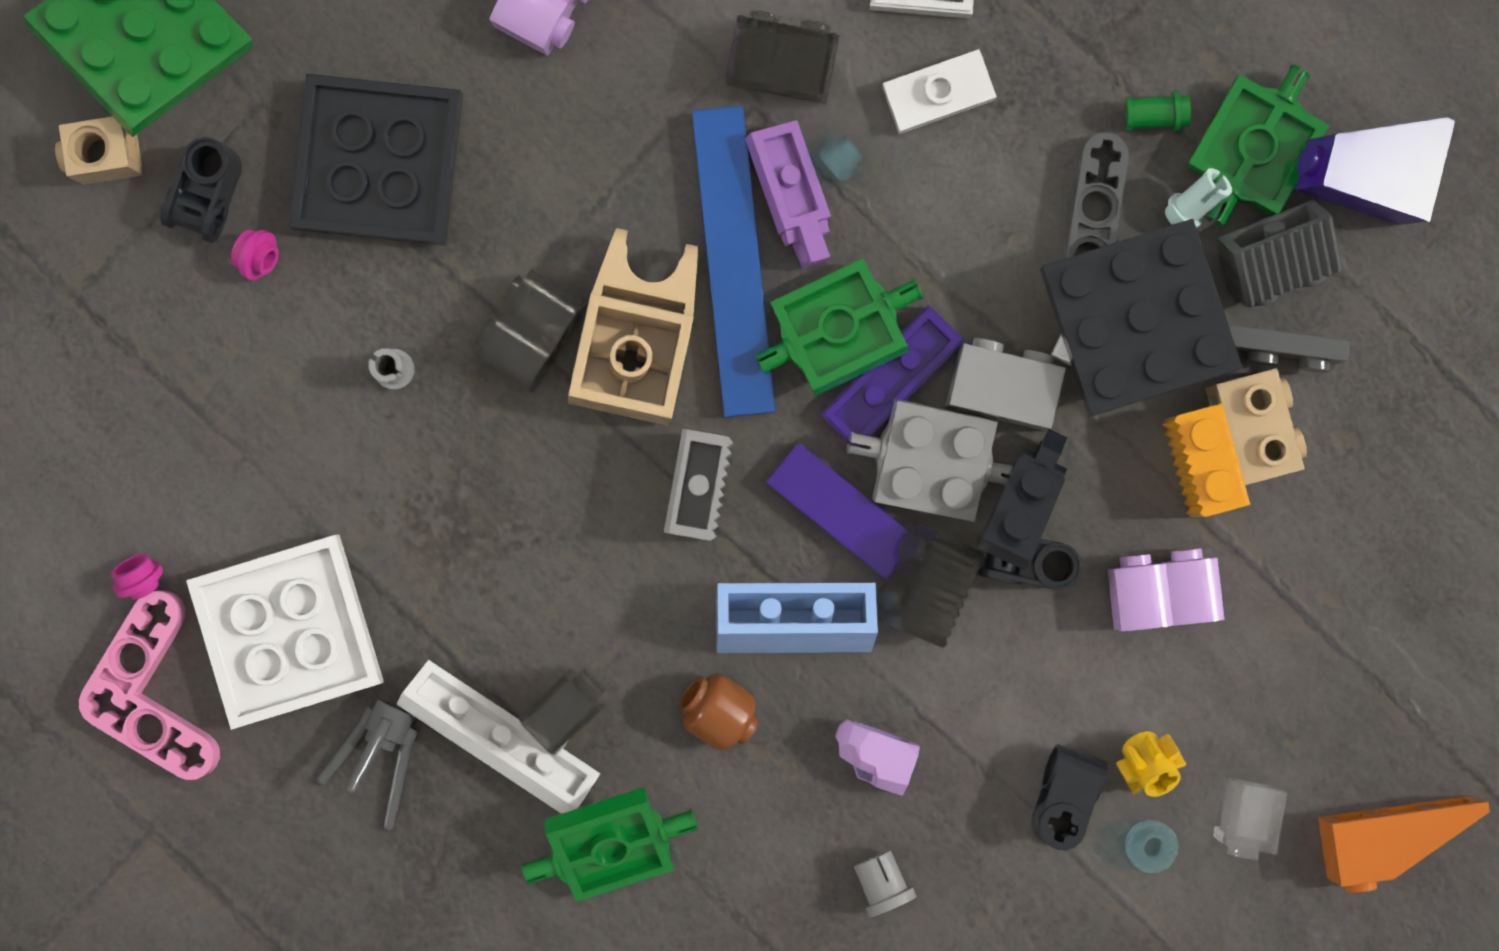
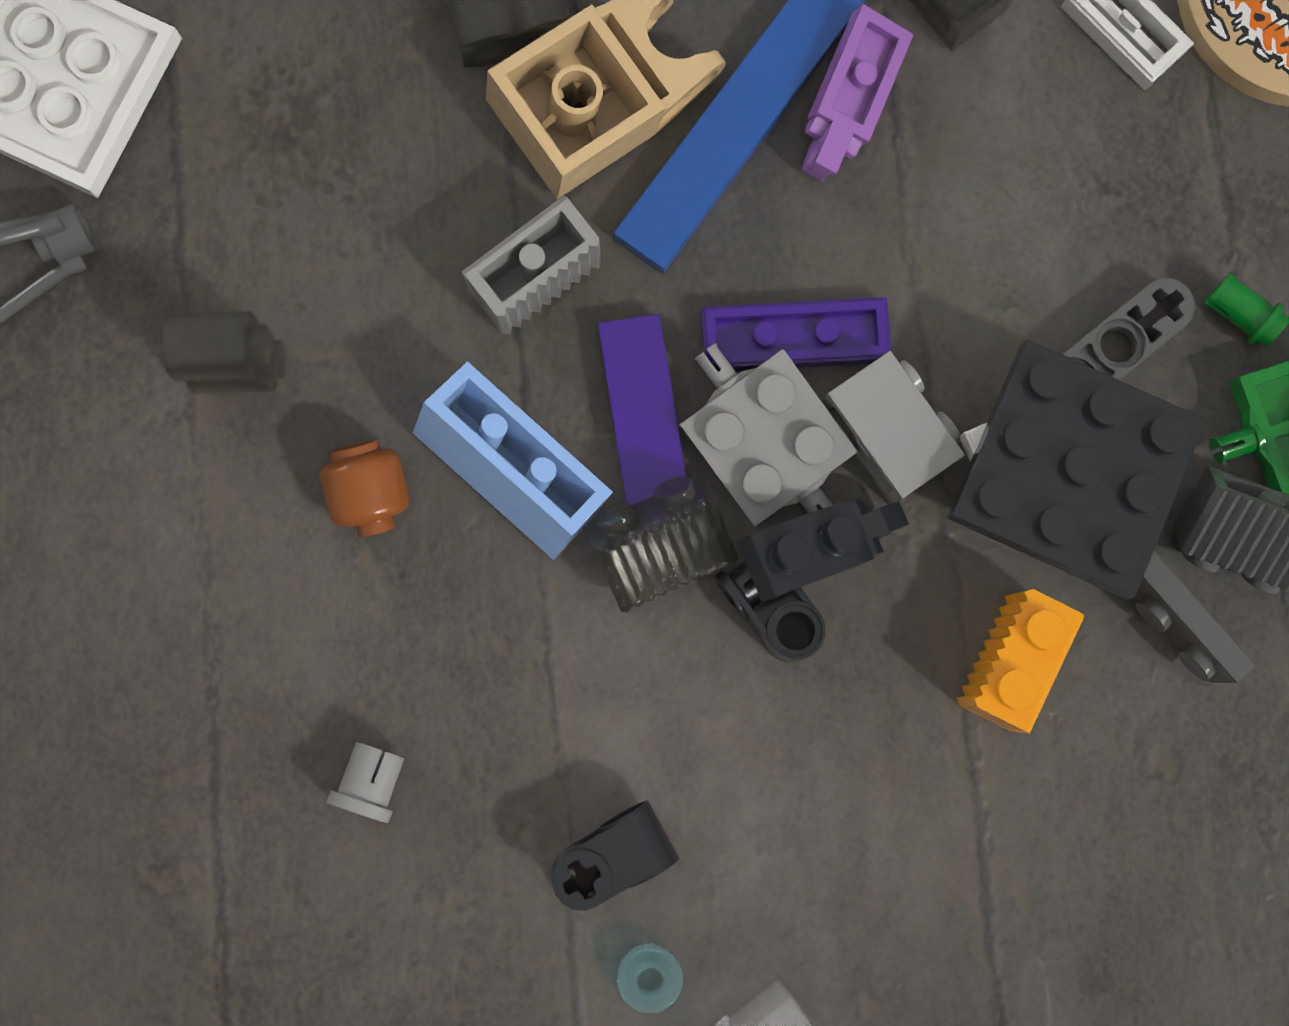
camera: 30 degrees right, 5 degrees down
white plate [397,660,601,814] -> none
green plate [521,787,698,902] -> none
green plate [755,258,923,396] -> none
clear light blue plate [818,134,865,183] -> none
lavender rock [835,719,920,796] -> none
white plate [882,49,997,134] -> none
lavender brick [1107,548,1225,632] -> none
yellow gear [1116,731,1186,797] -> none
light aqua pin [1165,168,1232,229] -> none
tan brick [1205,368,1307,485] -> none

